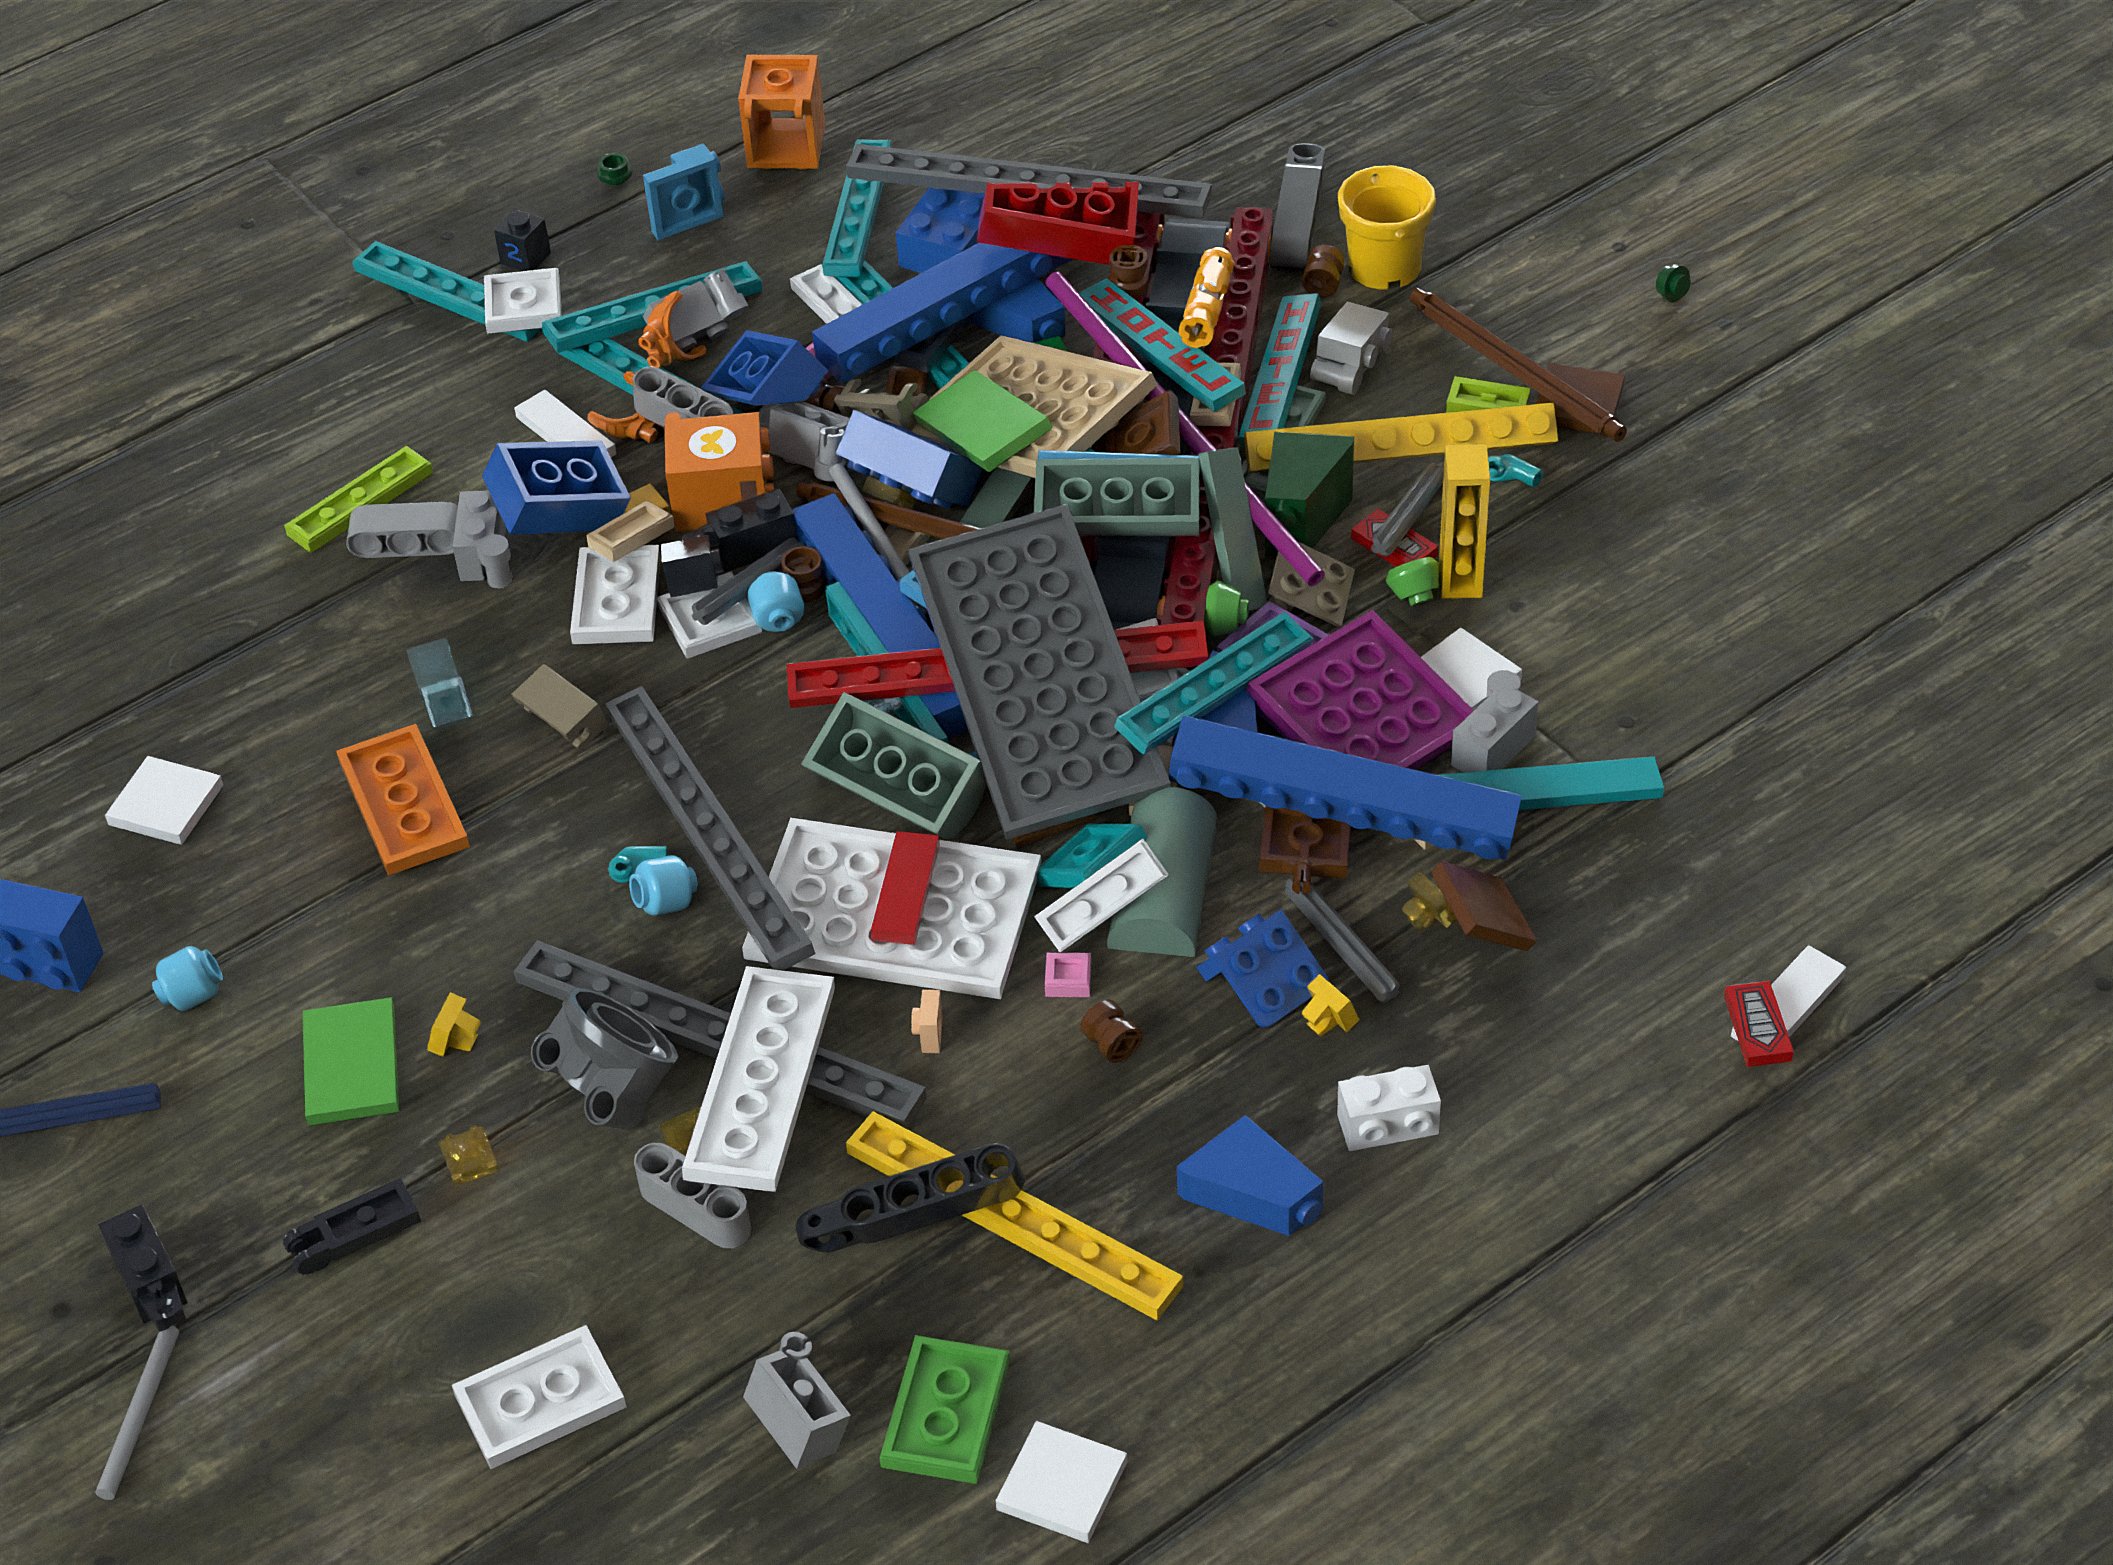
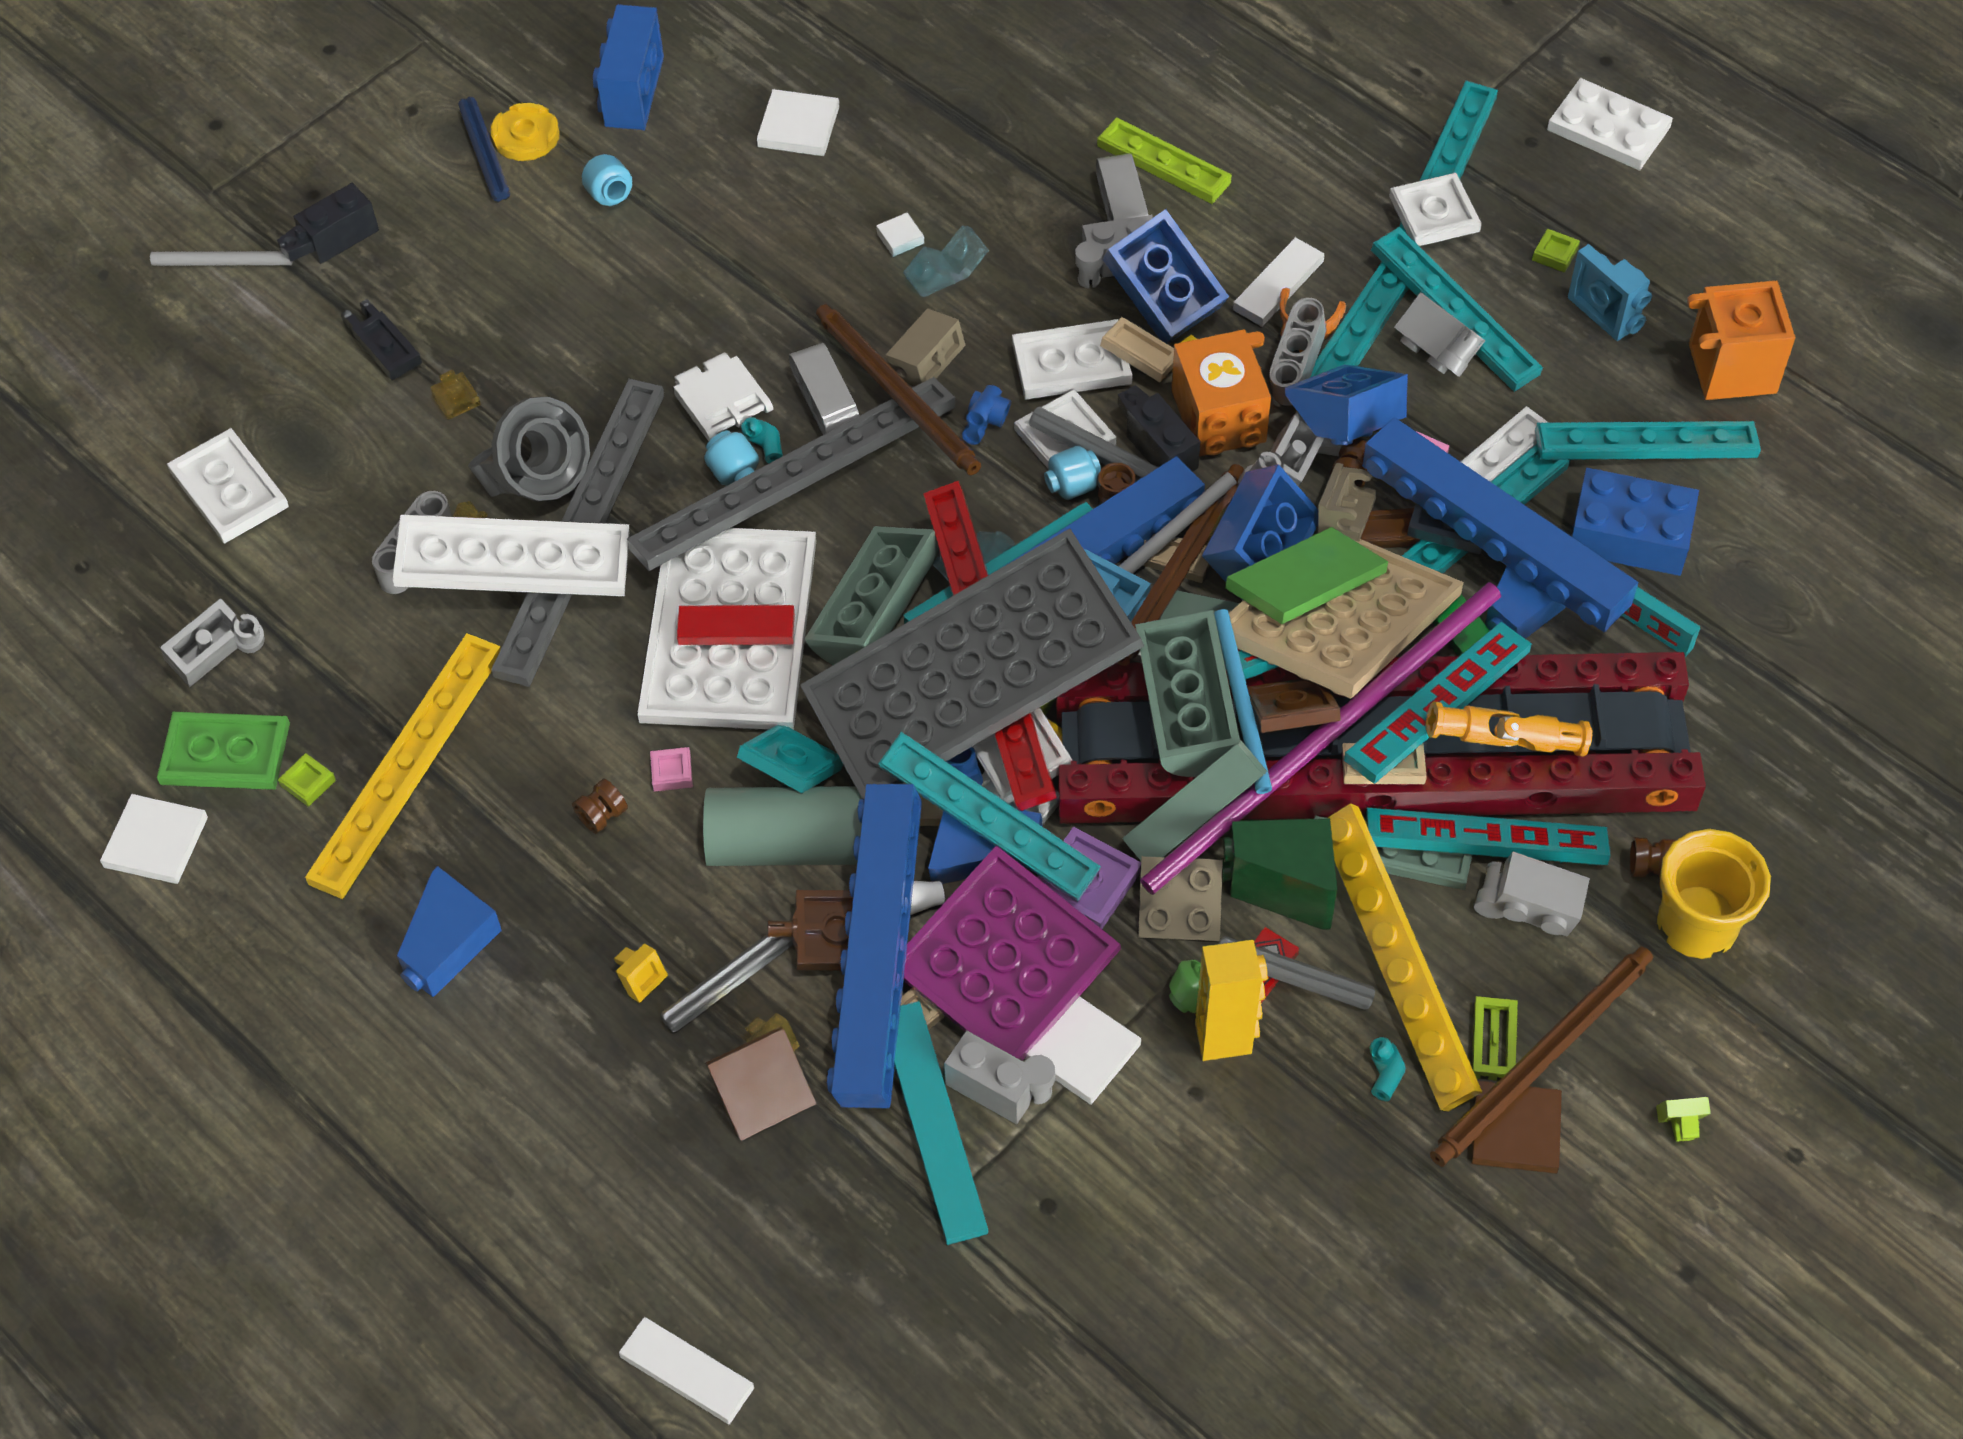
camera: 80 degrees right, 10 degrees up
bright green tile [303,997,399,1126] -> none
orange plate [336,724,470,876] -> none
yellow tile [427,992,481,1057] -> none
black brick [494,208,551,271] -> none
dark green plate [596,153,633,185] -> none
orange helmet [639,291,707,368] -> none
black brick [661,535,724,598] -> none
black piece [796,1143,1025,1253] -> none
dark grey plate [846,144,1212,219] -> none
light nougat plate [912,990,943,1053] -> none
red wedge [977,182,1139,265] -> none
white tile [1034,839,1169,952] -> none
reddish brown wheel [1109,245,1148,298] -> none
blue bracket [1196,909,1329,1028] -> none
bright green cone [1205,581,1249,637] -> none
dark grey piece [1270,143,1325,269] -> none
white brick [1337,1065,1441,1151] -> none
dark green plate [1656,264,1691,302] -> none
red tile [1724,981,1794,1067] -> none
none -> lime tile [278,753,336,807]
none -> yellow tile [491,103,559,161]
none -> white plate [674,352,773,441]
none -> light grey beam [789,343,859,435]
none -> reddish brown piece [816,304,981,475]
none -> white tile [876,213,924,257]
none -> blue plate [962,385,1011,445]
none -> lime tile [1532,228,1580,273]
none -> white plate [1547,78,1673,171]
none -> lime tile [1656,1097,1711,1142]

